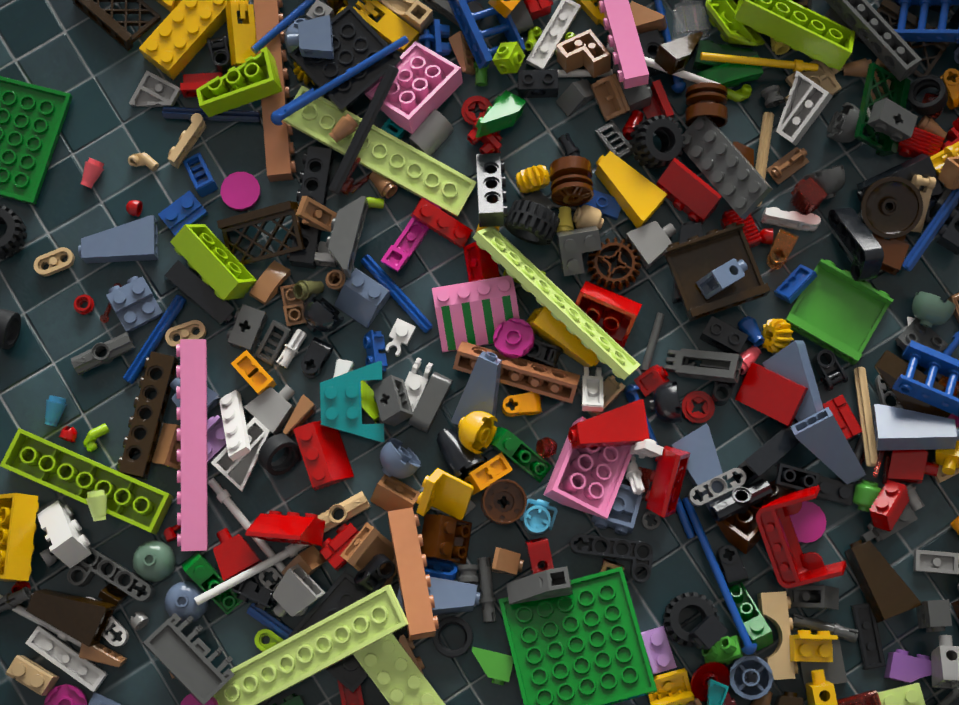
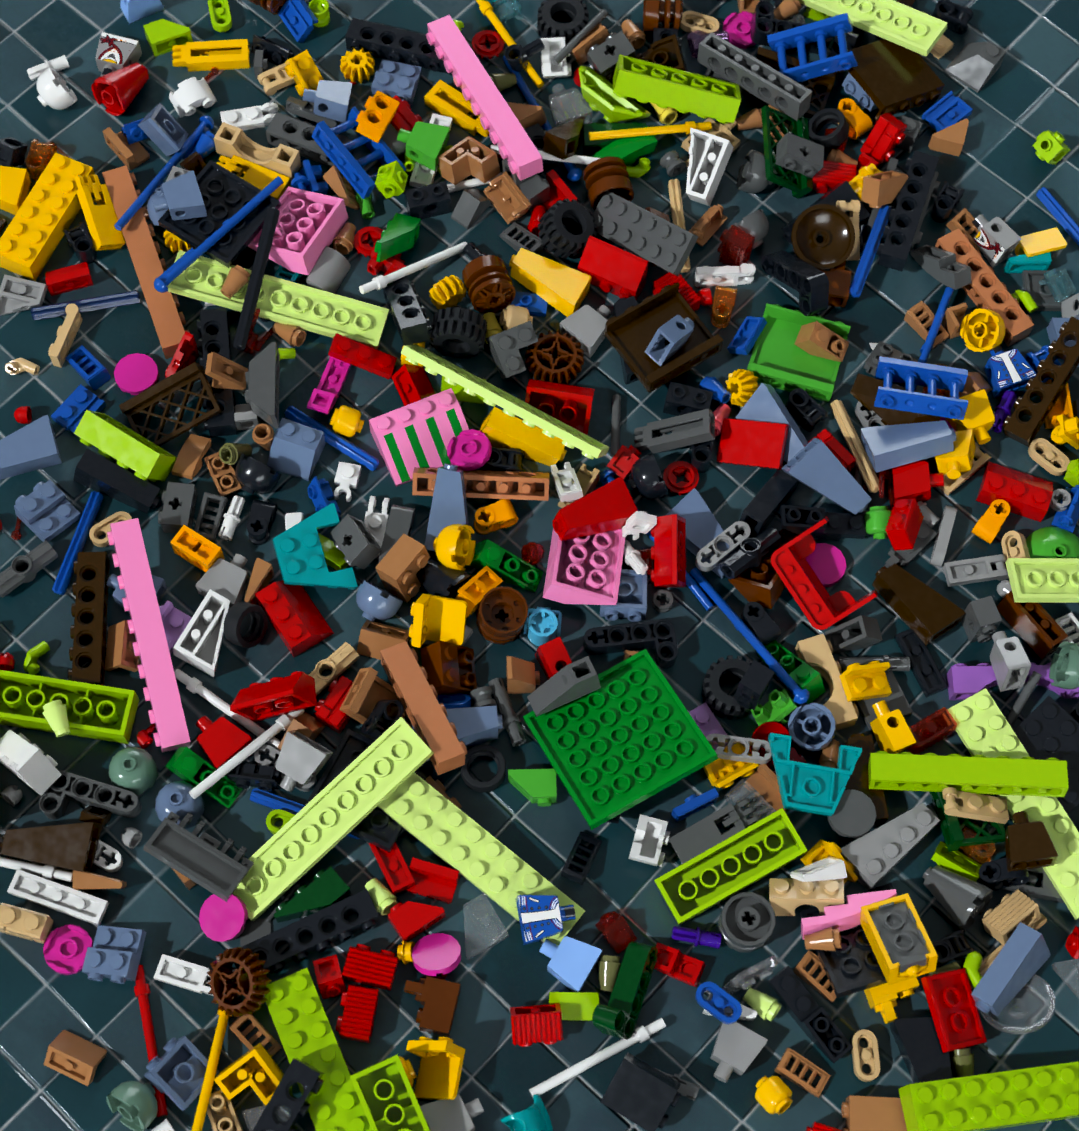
camera: 20 degrees left, 10 degrees down
lime wedge [196,47,282,117] -> none
white plate [219,390,251,461] -> none
sand green cylinder [912,291,956,328] -> none
none -> red wing [165,332,199,378]
none -> yellow head [330,405,364,438]
none -> medium nougat cone [333,223,356,255]
none -> white bar [359,242,467,294]
none -> medium nougat brick [375,534,430,603]
none -> bright green torso [397,121,450,171]
none -> light grey beam [706,733,772,764]
none -> medium nougat slope [795,321,850,362]
none -> light grey beam [930,505,957,567]

